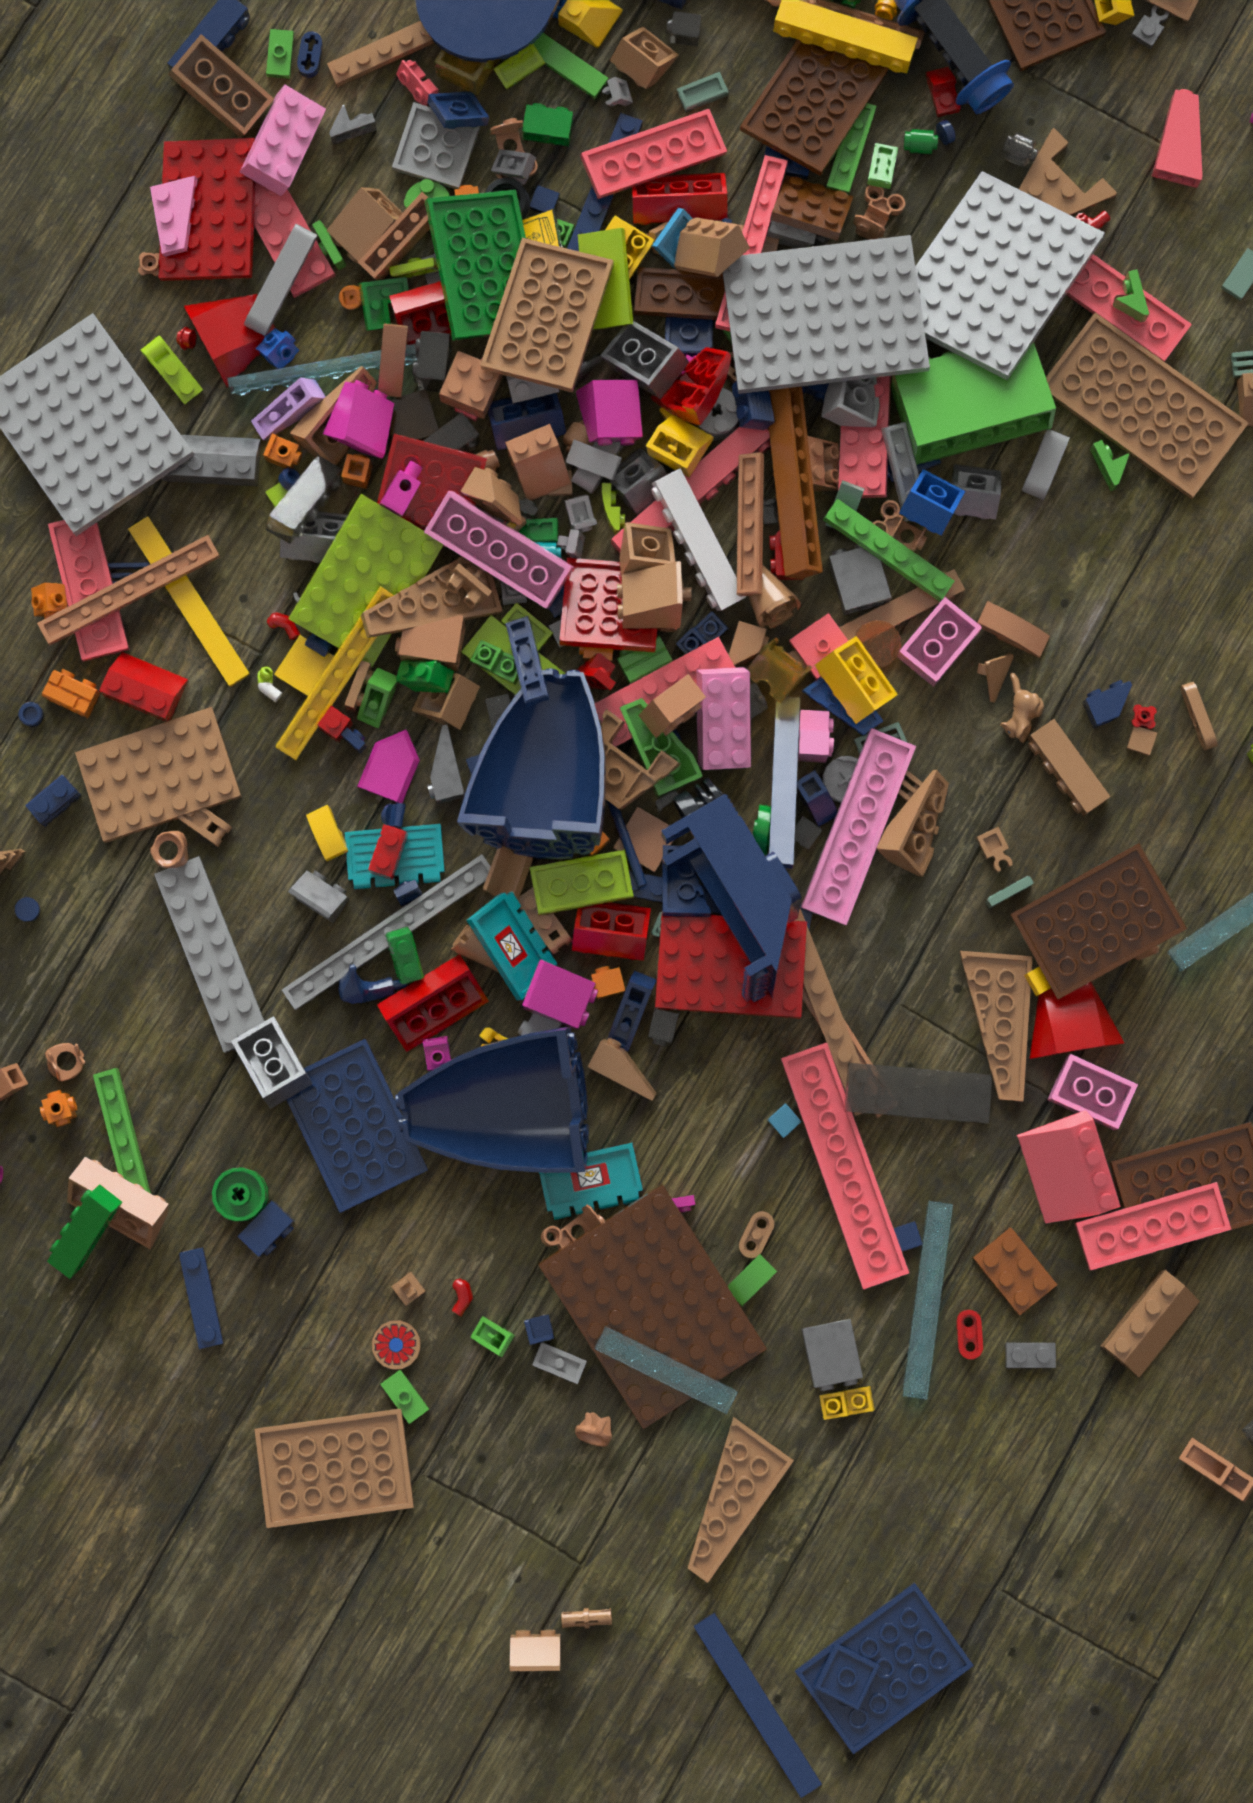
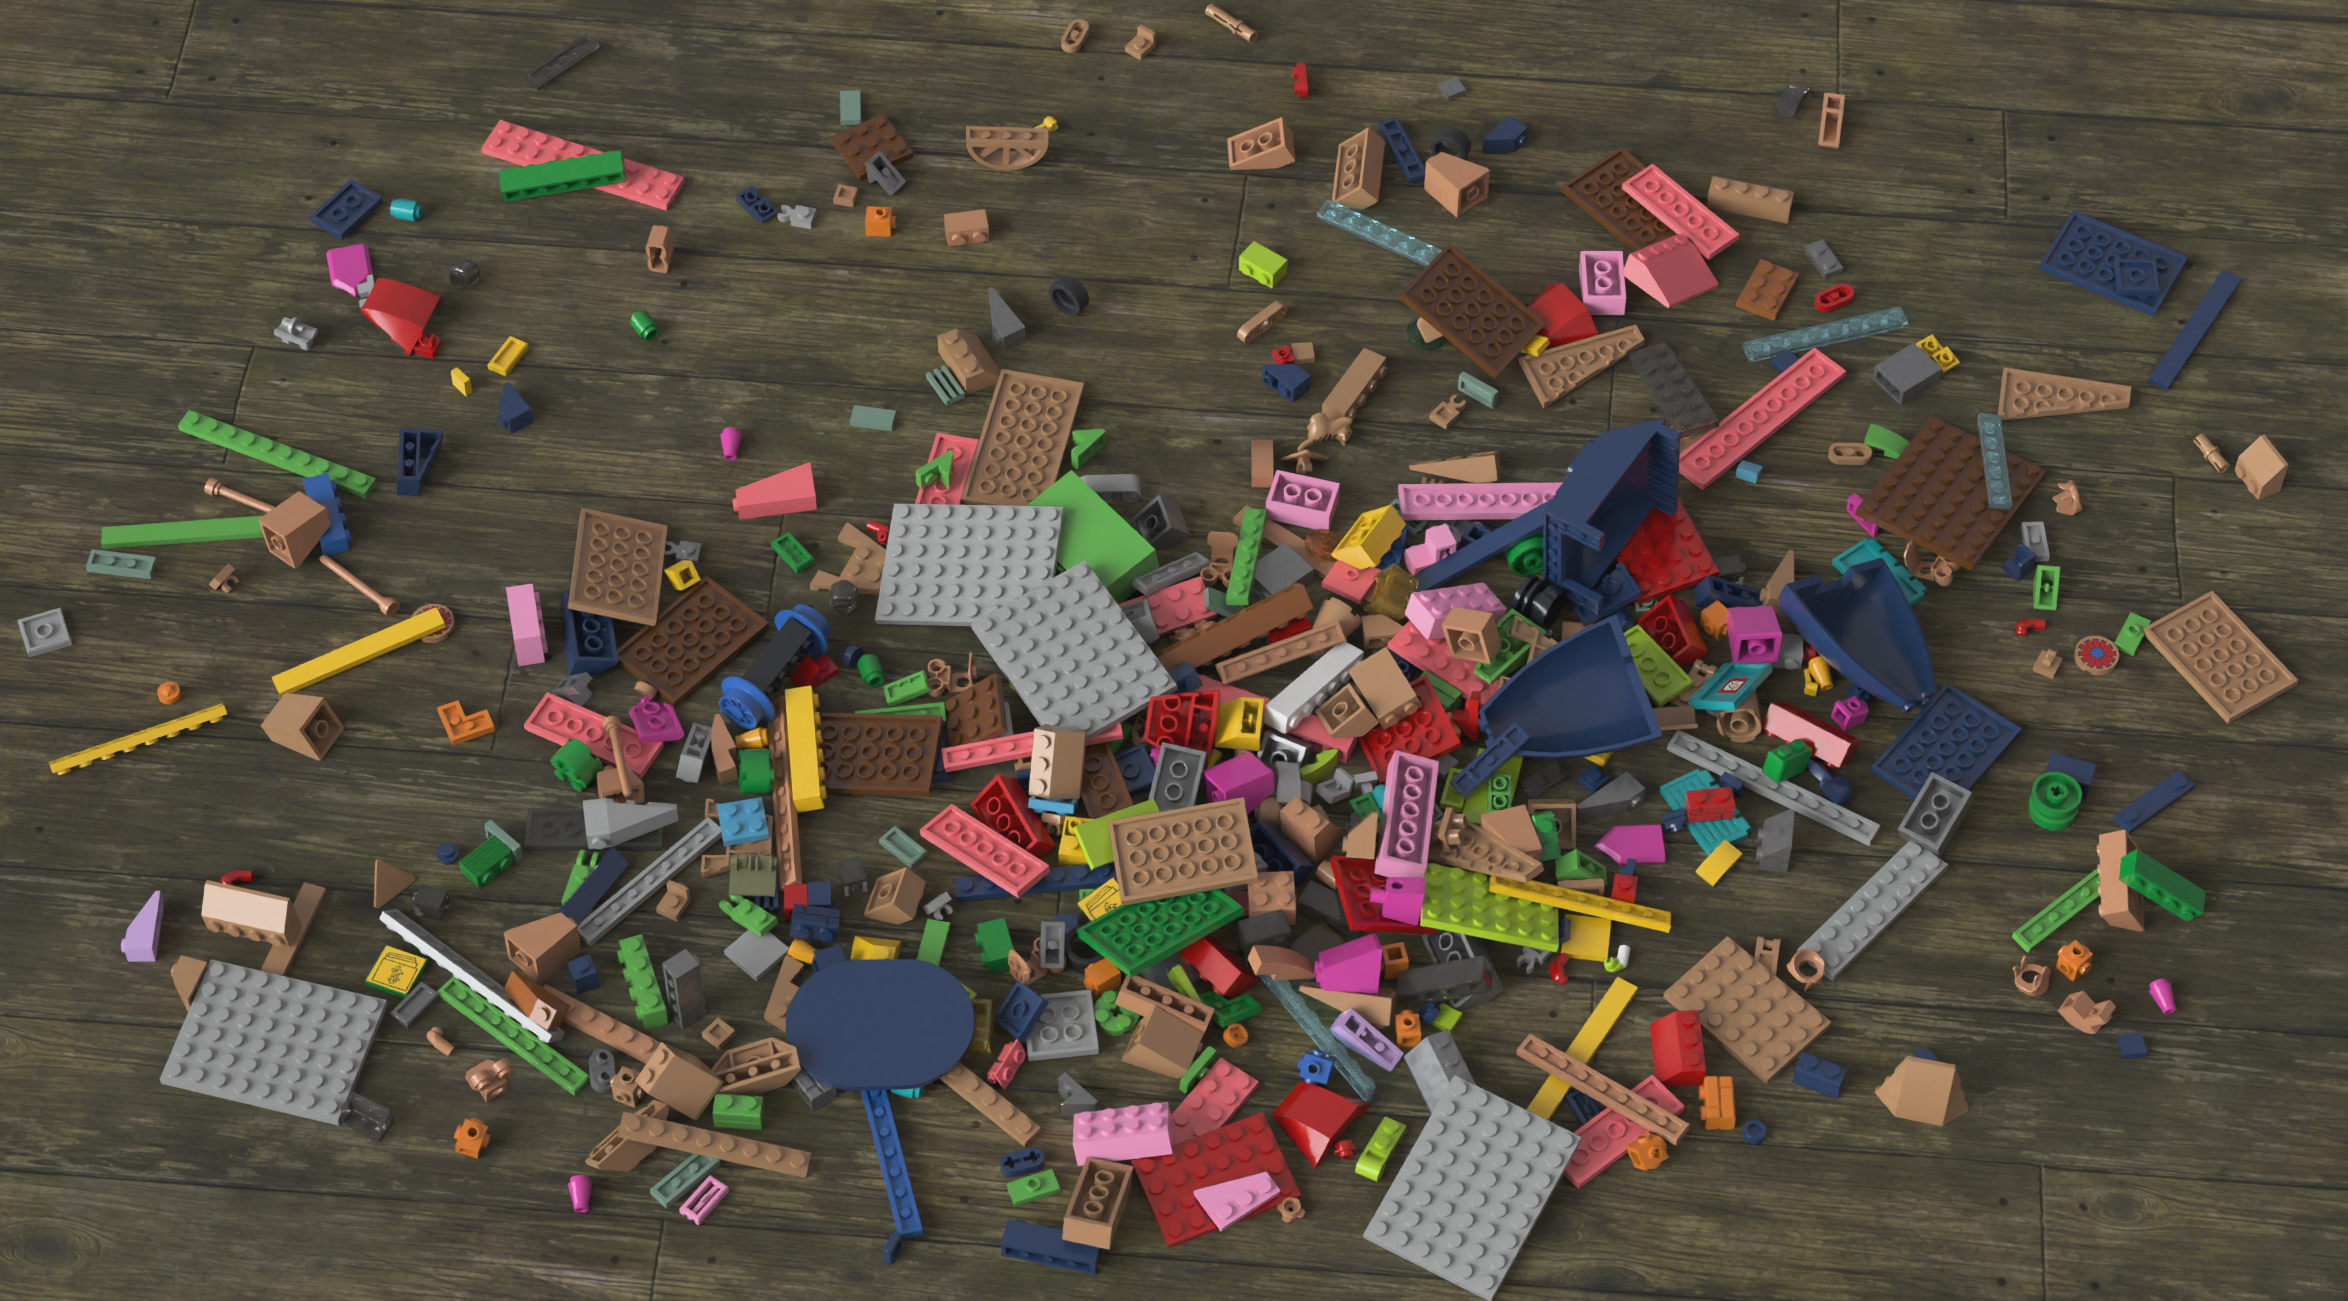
camera: 115 degrees left, 30 degrees down
light grey beam [244,224,318,336] -> none
blue brick [899,469,966,536] -> none
none -> green plate [771,532,815,574]

